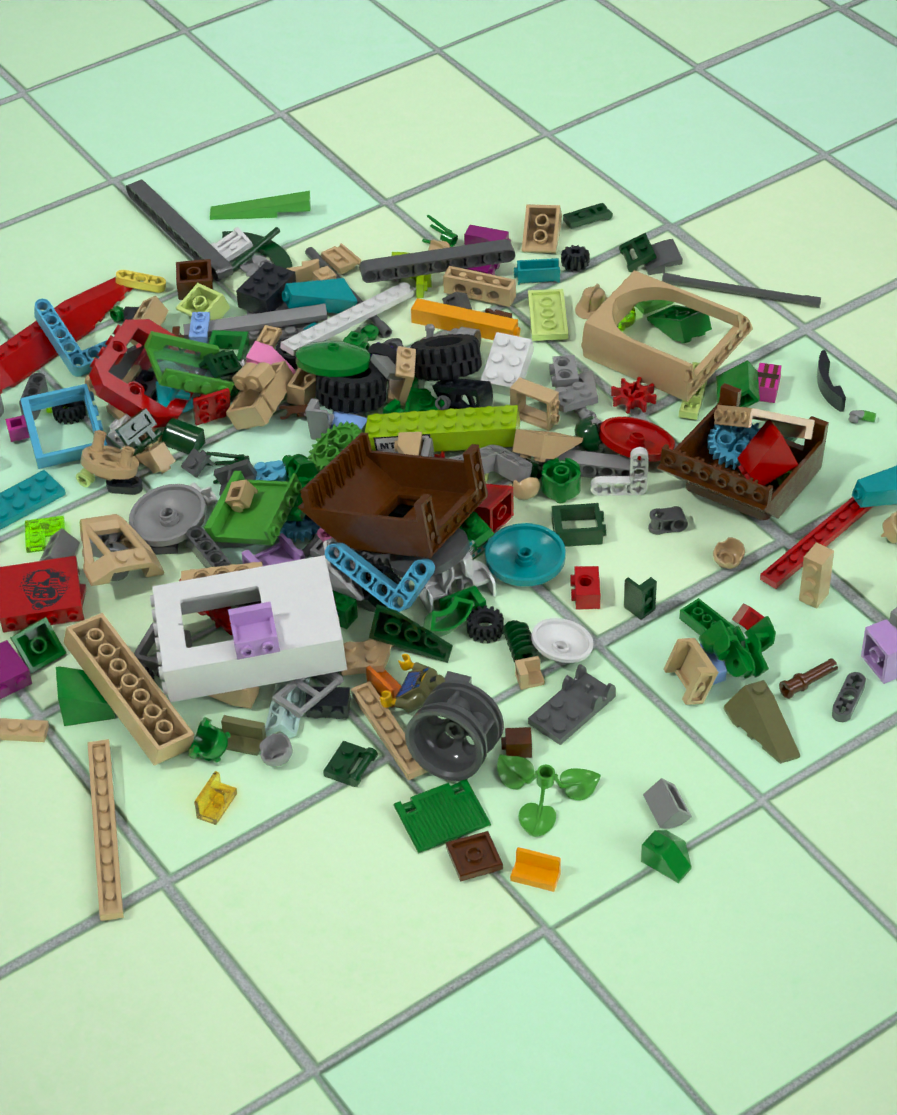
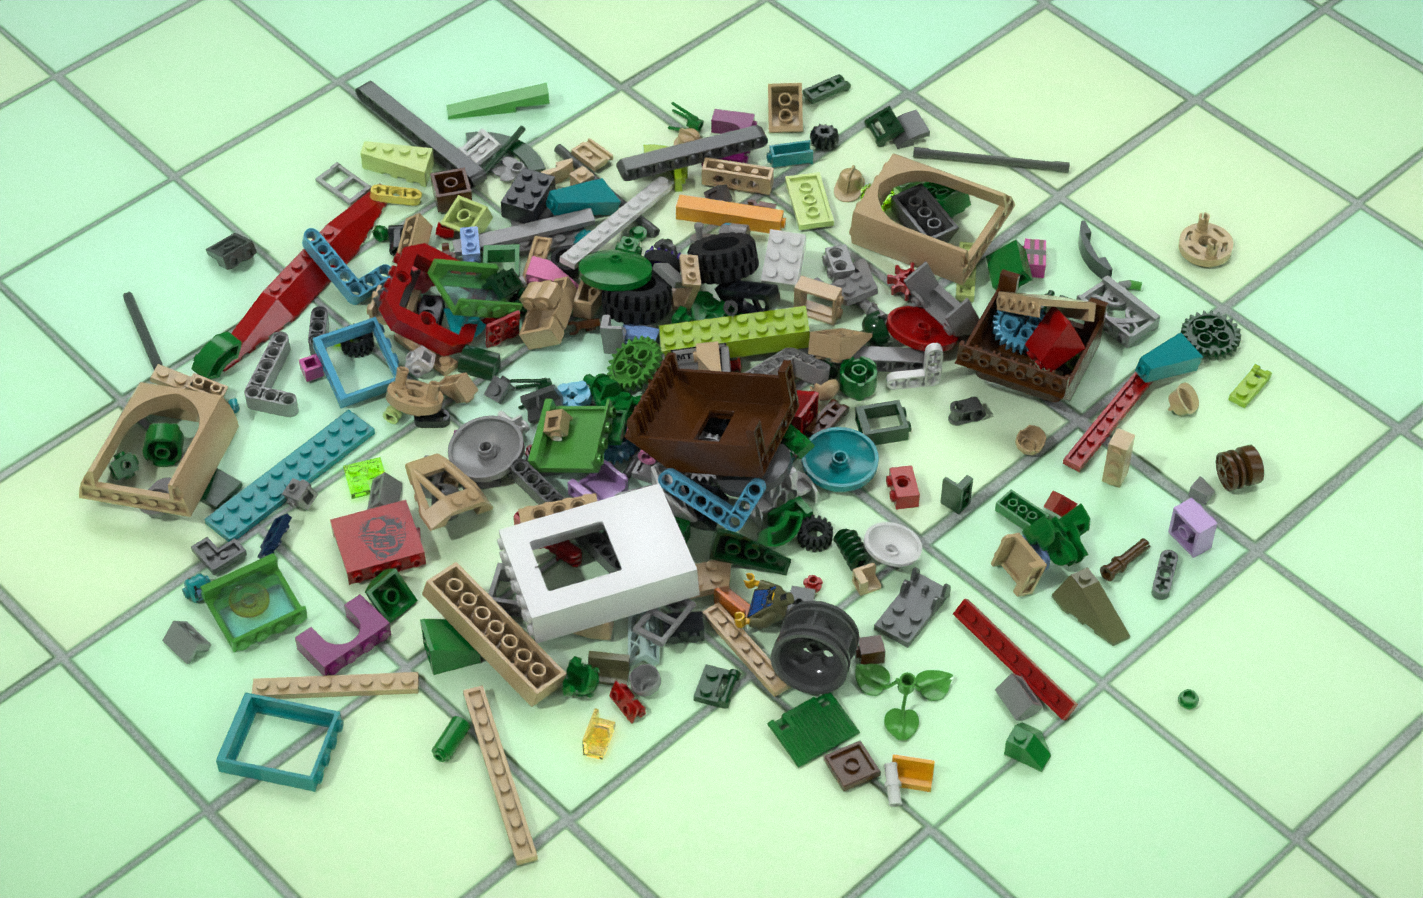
camera: 10 degrees left, 5 degrees up
plate [115,408,162,456] -> none
lavender panel [228,602,280,660] -> none
none -> light grey window [315,162,372,206]
none -> yellowish green wedge [360,141,434,187]
none -> green brick [431,716,470,762]
none -> red plate [435,222,455,239]
none -> red hinge [609,681,646,724]
none -> red plate [803,575,823,593]
none -> reddish brown plate [805,399,850,437]
none -> white pin [884,762,902,807]
none -> dark grey slope [891,183,959,243]
none -> light grey windscreen [903,261,979,337]
none -> red plate [953,598,1078,720]
none -> light grey fence [1076,275,1160,348]
none -> green plate [1178,689,1199,709]

